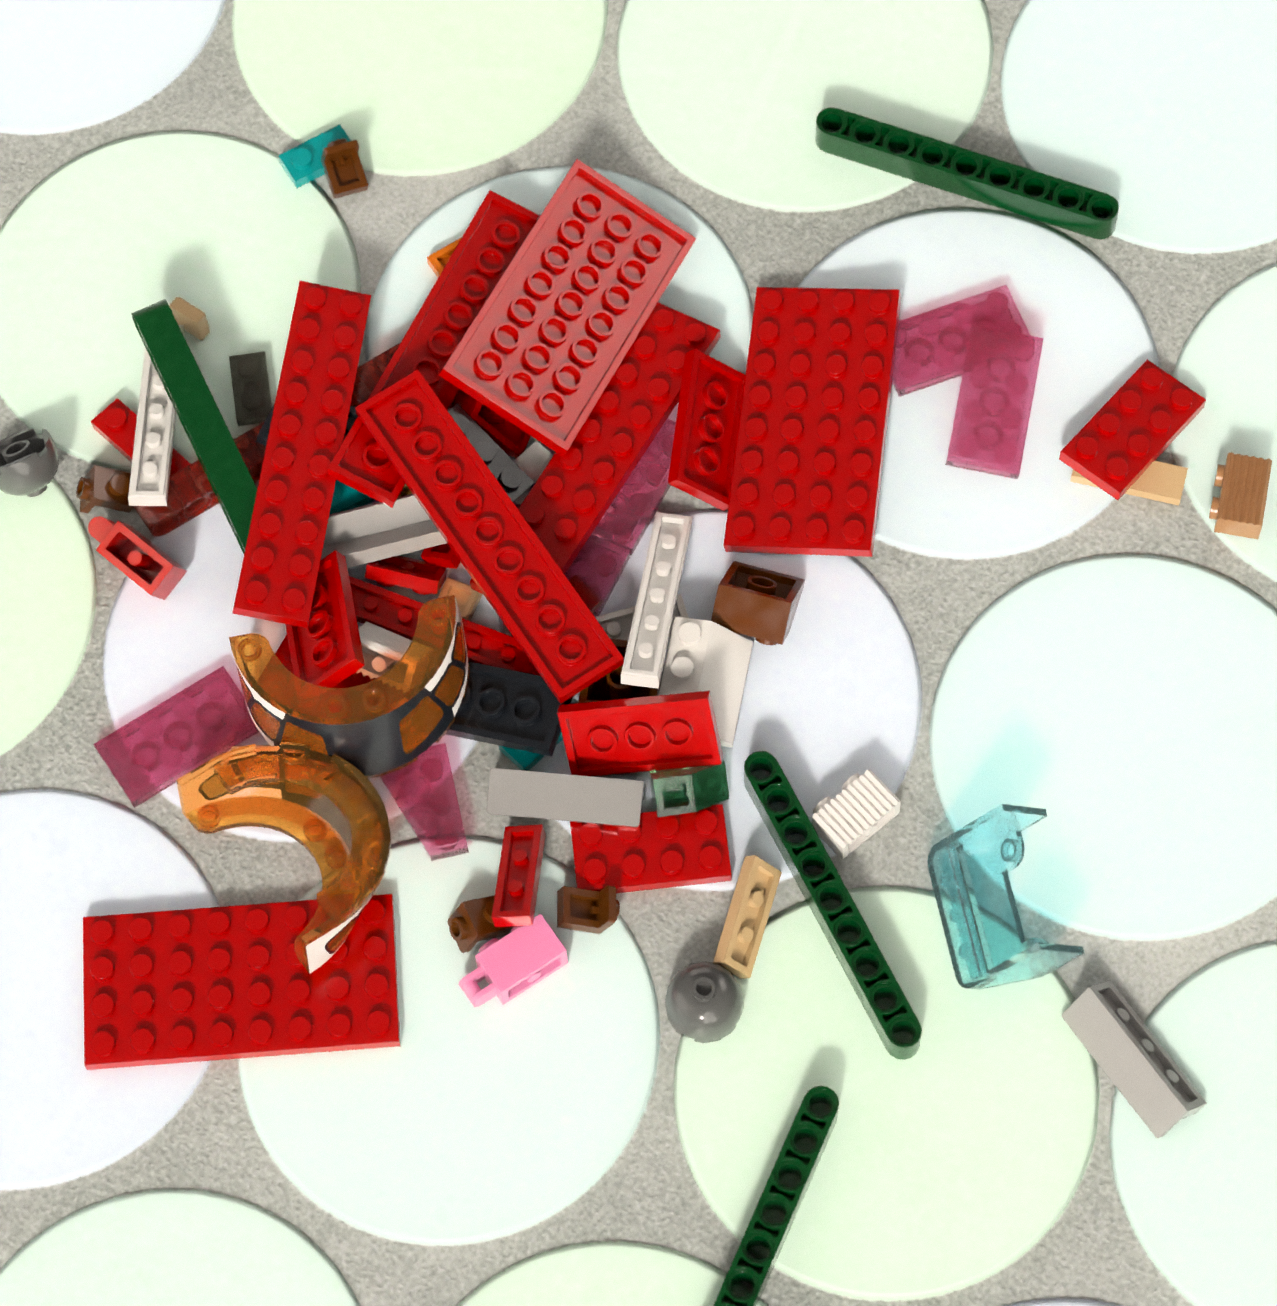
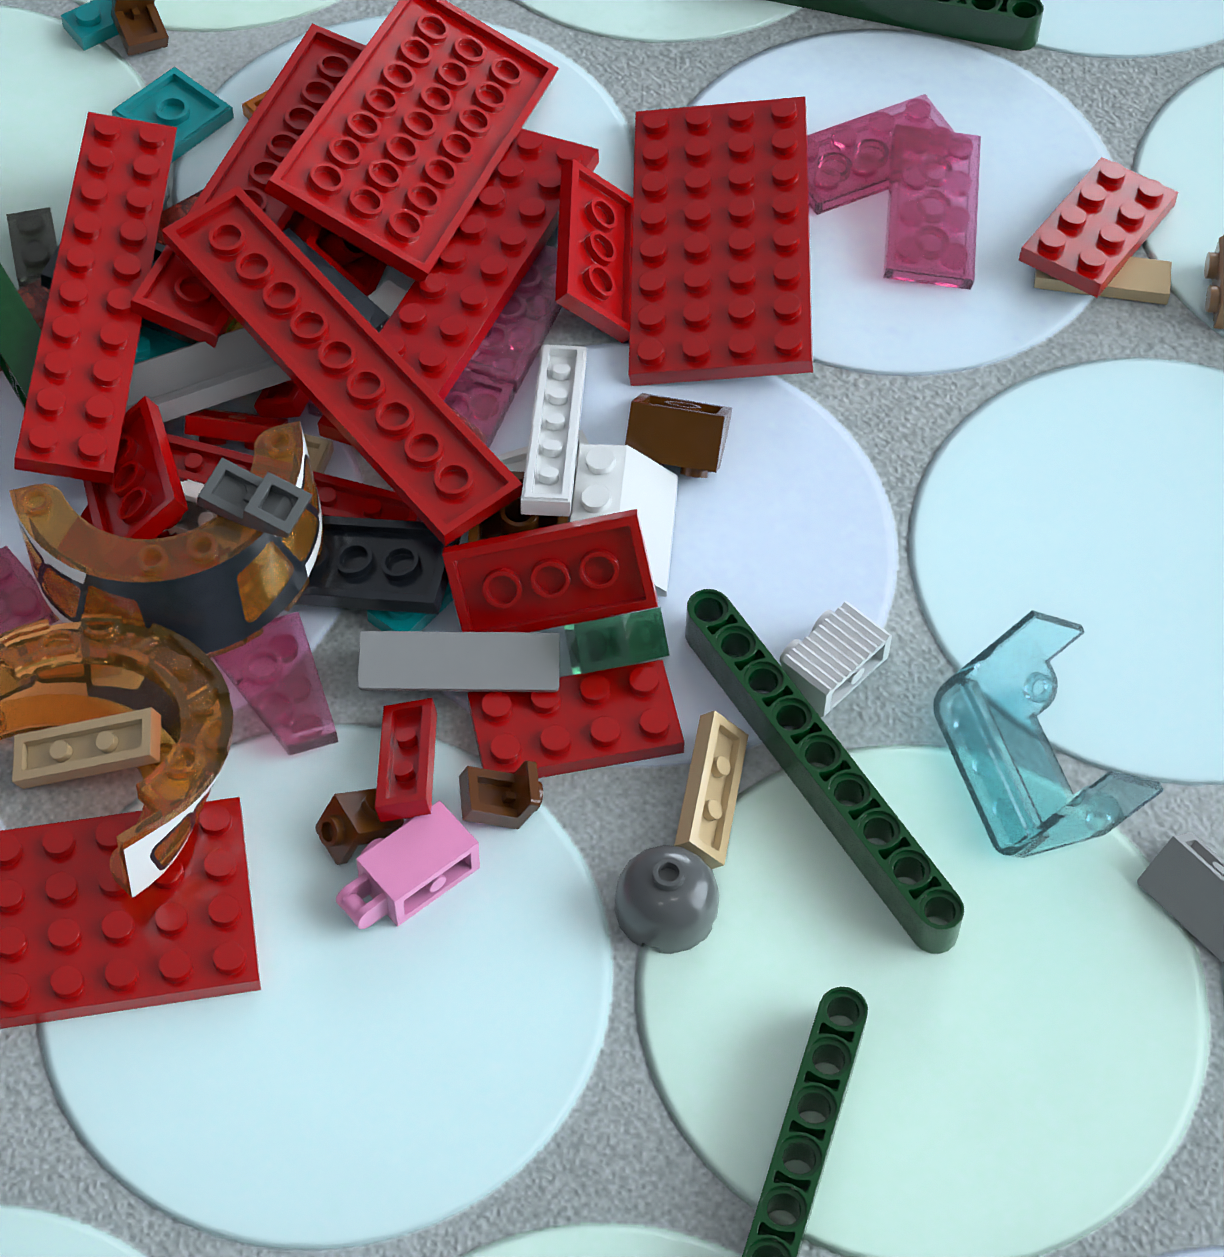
camera: 10 degrees left, 10 degrees down
none -> tan plate [12,707,161,789]
none -> teal tile [112,66,234,163]
none -> dark grey slope [197,458,312,538]

